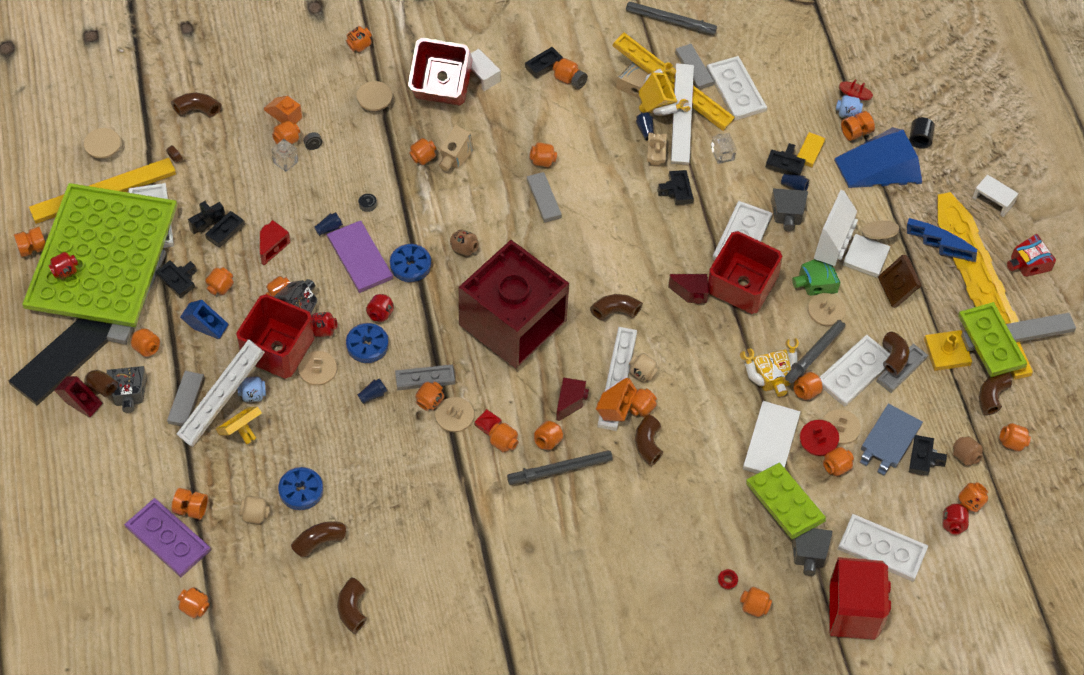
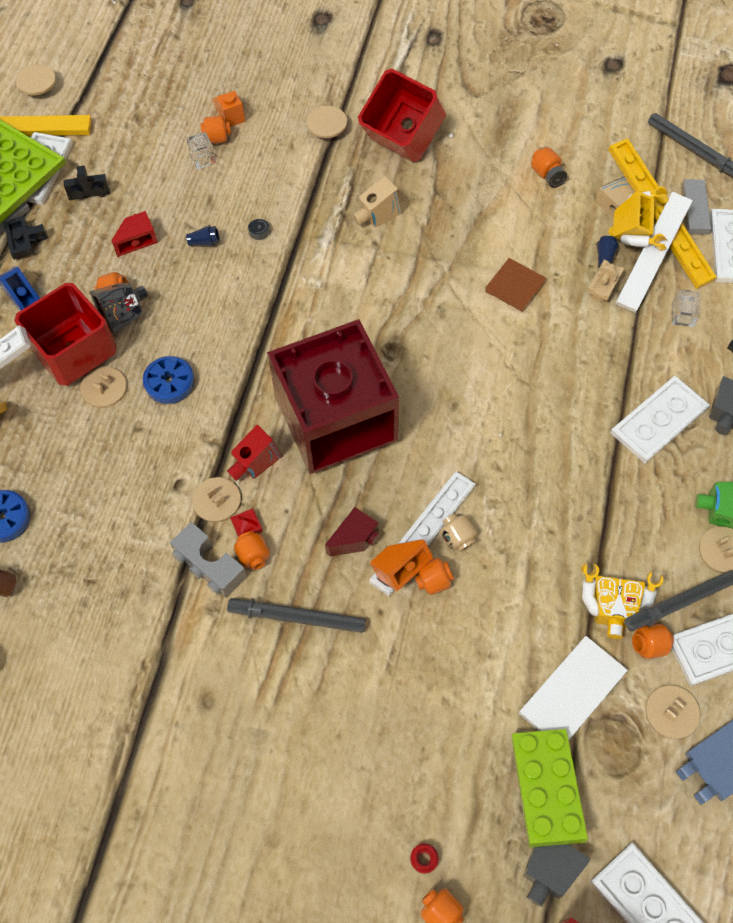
camera: 30 degrees right, 5 degrees up
reddish brown tile [166,145,183,164] -> none
reddish brown cylinder [171,92,222,117] -> none
black plate [205,211,245,248] -> none
orange head [205,267,234,296] -> none
light blue head [237,376,266,403] -> none
tile [303,132,323,150] -> none
red head [311,312,338,337] -> none
medium lavender tile [327,220,393,293] -> none
orange head [345,26,372,52] -> none
dark blue cone [357,378,387,404] -> none
red head [366,294,394,322] -> none
blue wheel [390,244,431,282] -> none
light grey tile [395,364,455,391] -> none
orange head [409,138,437,165] -> none
orange head [415,381,444,411] -> none
medium nougat head [450,229,479,256] -> none
white panel [471,49,501,91] -> none
black plate [525,47,563,78] -> none
light grey tile [527,172,562,223] -> none
orange head [529,142,557,167] -> none
orange head [534,421,563,450] -> none
reddish brown cylinder [590,294,643,321] -> none
reddish brown cylinder [634,414,663,466] -> none
black hinge [657,170,694,205] -> none
dark red slope [668,274,709,304] -> none
red plate [708,231,783,314] -> none
red piece [800,420,839,456] -> none
orange head [823,447,854,476] -> none
none -> light grey arch [170,522,247,598]
none -> red torso [227,424,283,481]
none -> dark orange tile [485,258,546,312]

